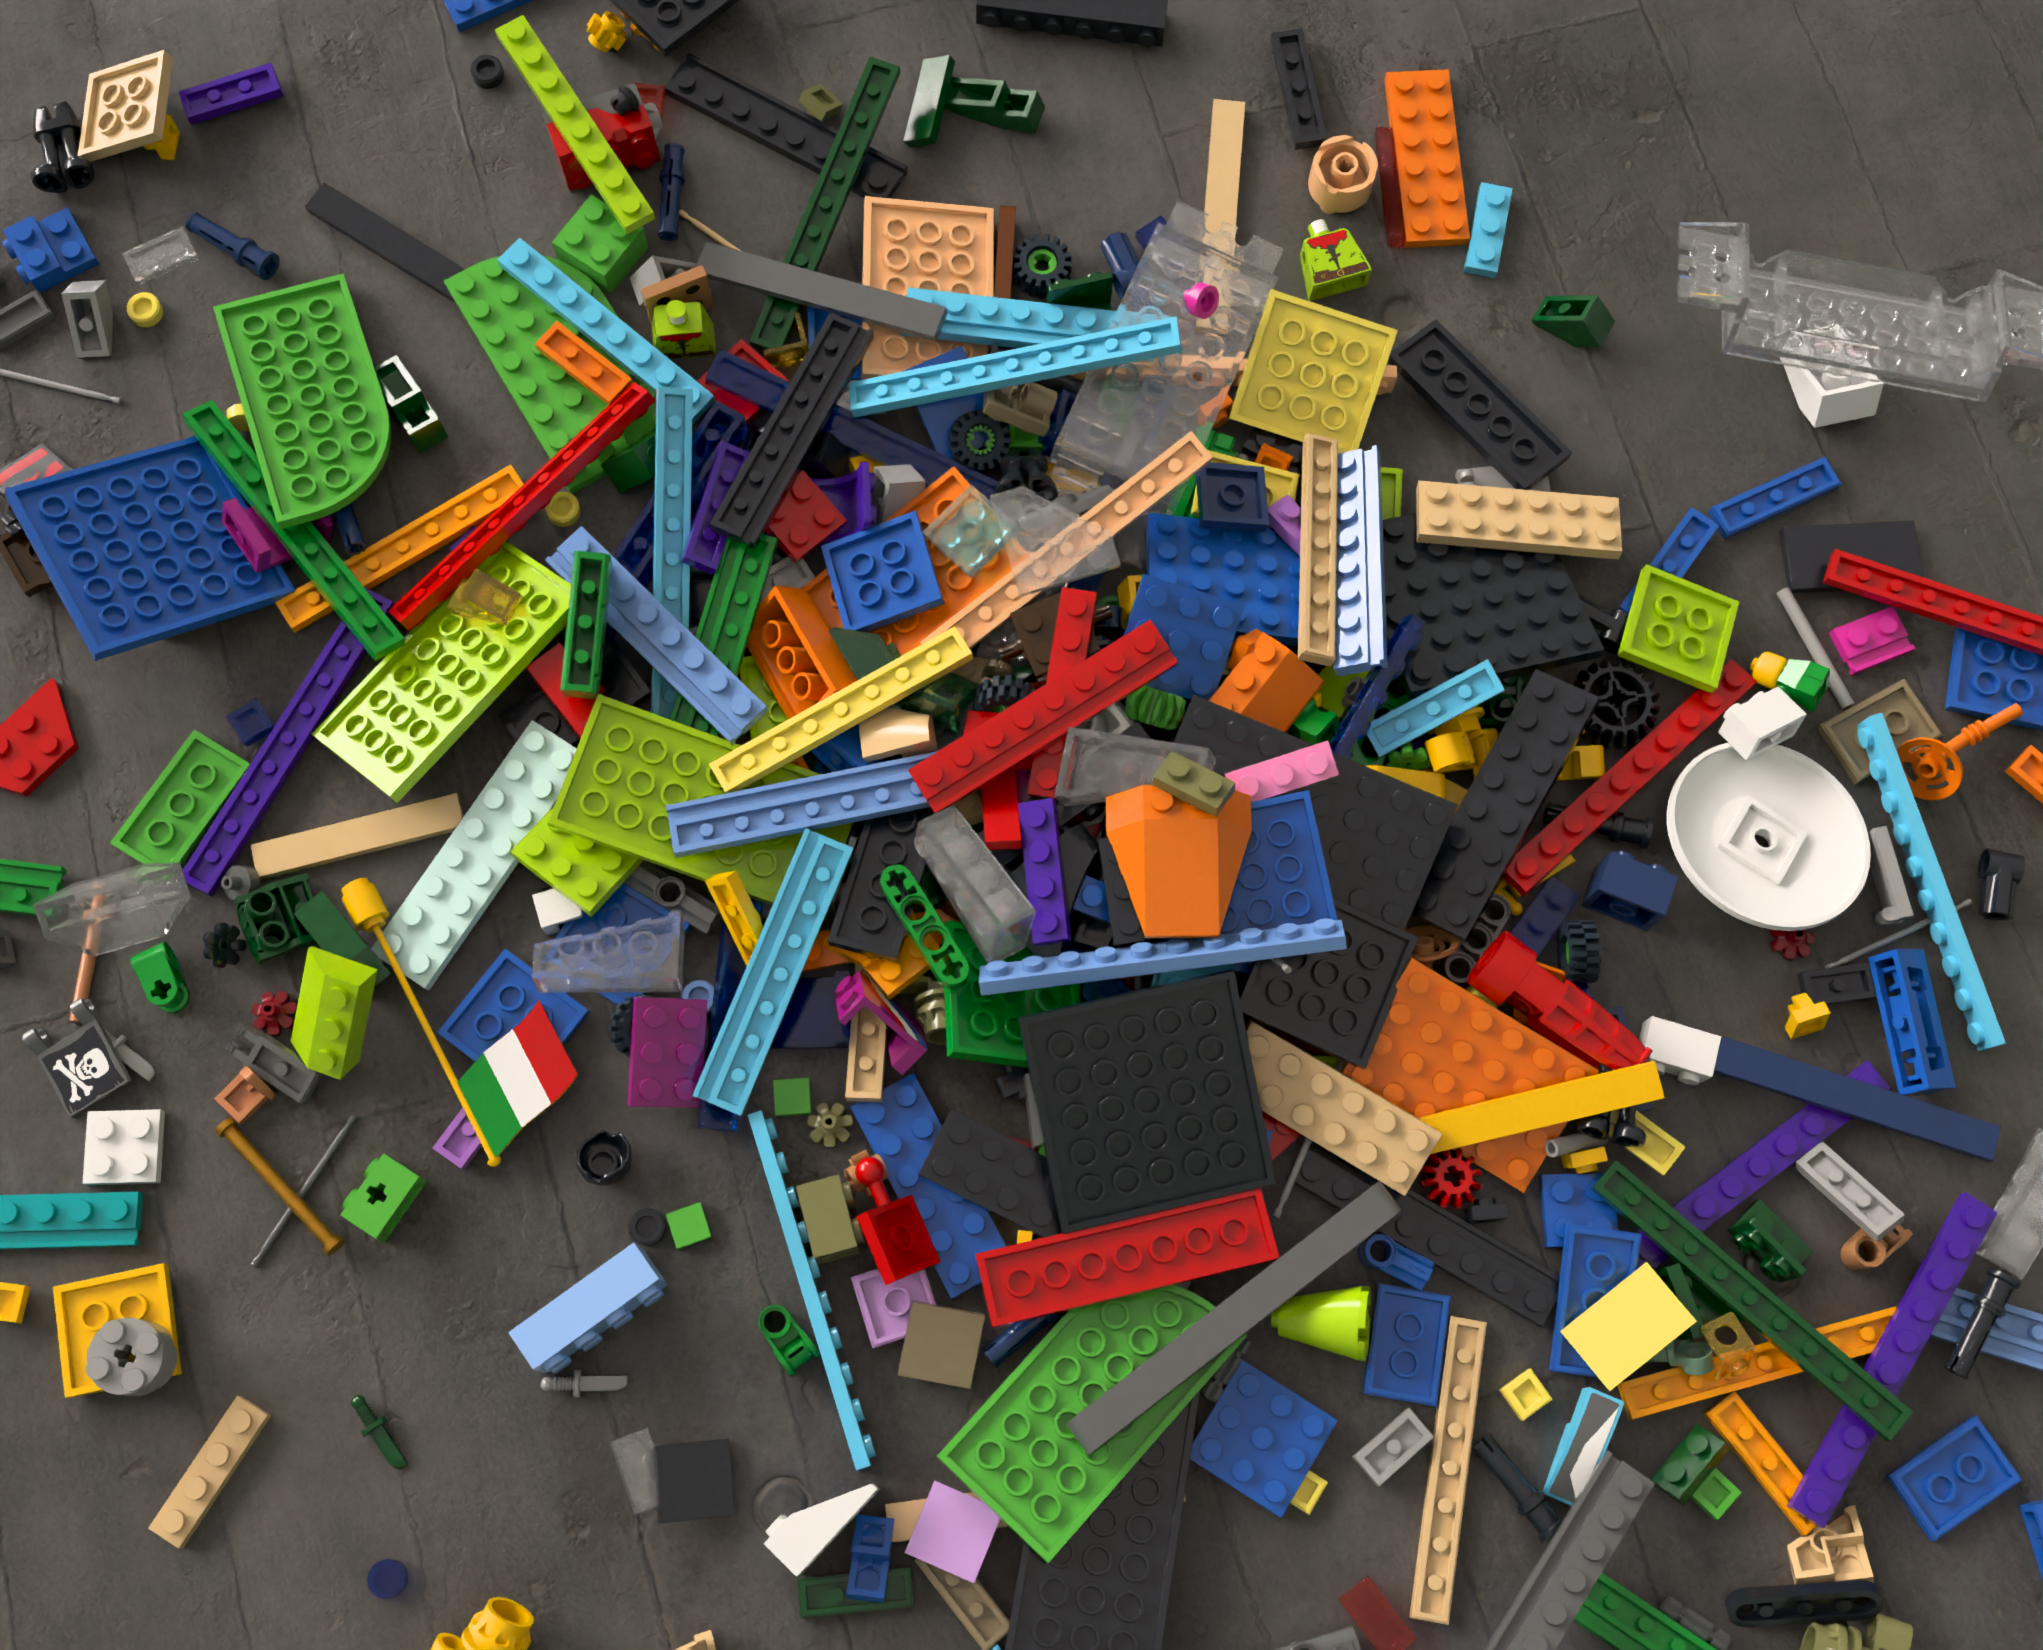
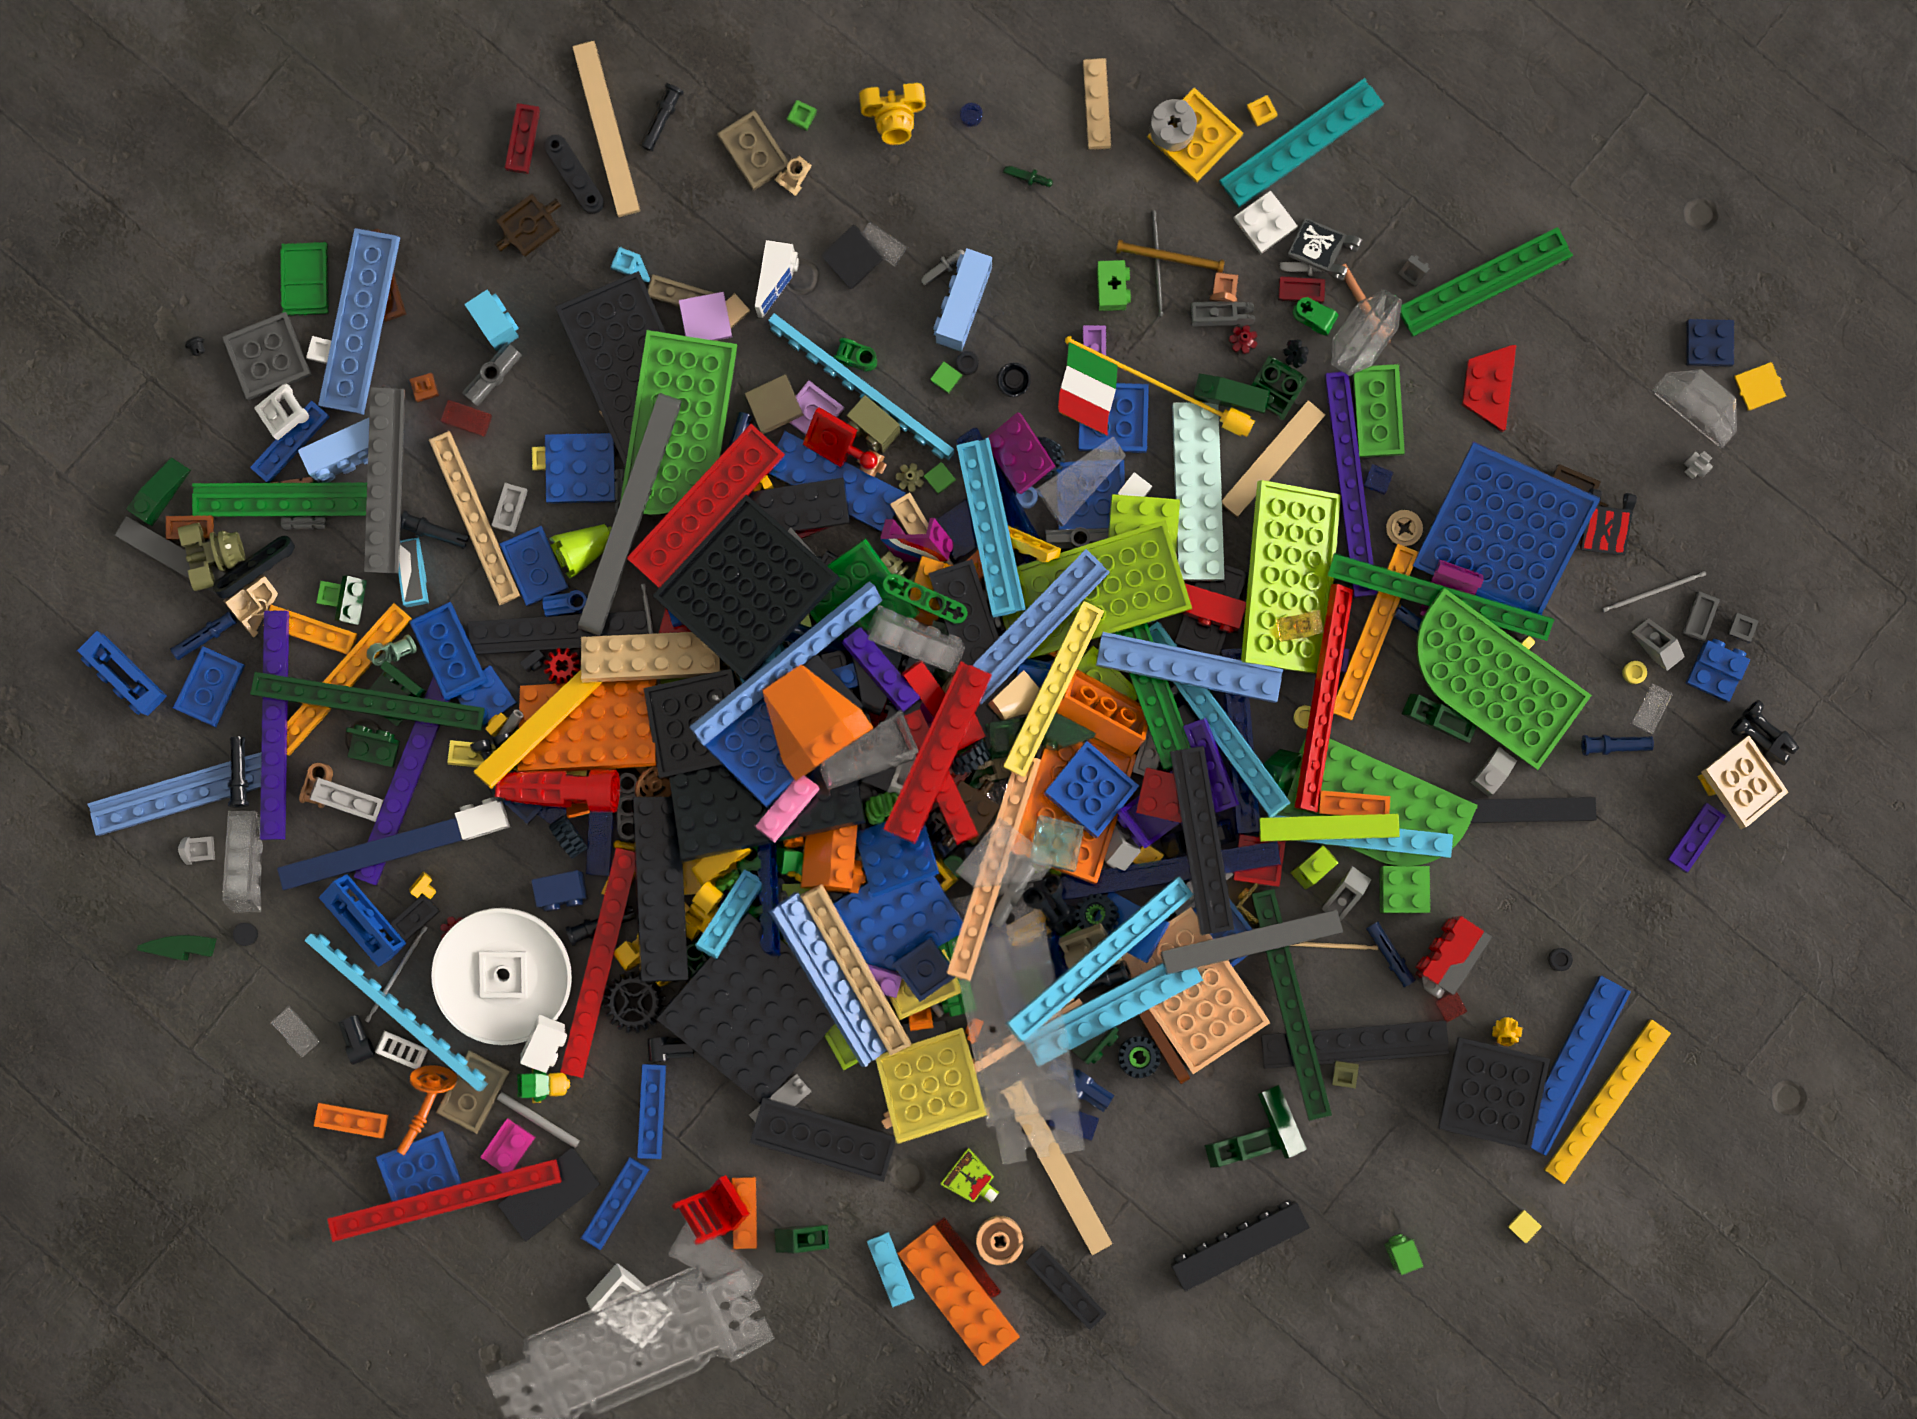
camera: 150 degrees right, 10 degrees up
dark grey tile [221,865,260,900] -> none
lime slope [291,946,378,1080] -> none
lime plate [495,15,655,234] -> none
green brick [560,551,613,699] -> none
black piece [610,86,639,116] -> none
medium nougat tile [641,265,714,326] -> none
dark green tile [798,1567,914,1618] -> none
blue slope [846,1514,894,1603] -> none
olive plate [1152,751,1236,817] -> none
dark pink tile [1183,282,1219,319] -> none
tan plate [1416,481,1622,560] -> none
light yellow tile [1499,1368,1553,1421] -> none
light yellow tile [1560,1262,1697,1391] -> none
lime plate [1617,564,1739,693] -> none
clear yellow bracket [1701,1312,1756,1381] -> none
light grey hinge [1868,826,1914,926] -> none
none -> dark blue pin [170,611,237,660]
none -> white slope [375,1030,428,1069]
none -> clear wedge [668,1211,764,1299]
none -> red plate [672,1175,750,1245]
none -> orange plate [732,1177,757,1249]
none -> lime tile [1259,814,1400,842]
none -> dark red tile [1278,277,1325,303]
none -> tan gear [1386,510,1423,546]
none -> light grey slope [1470,747,1517,797]

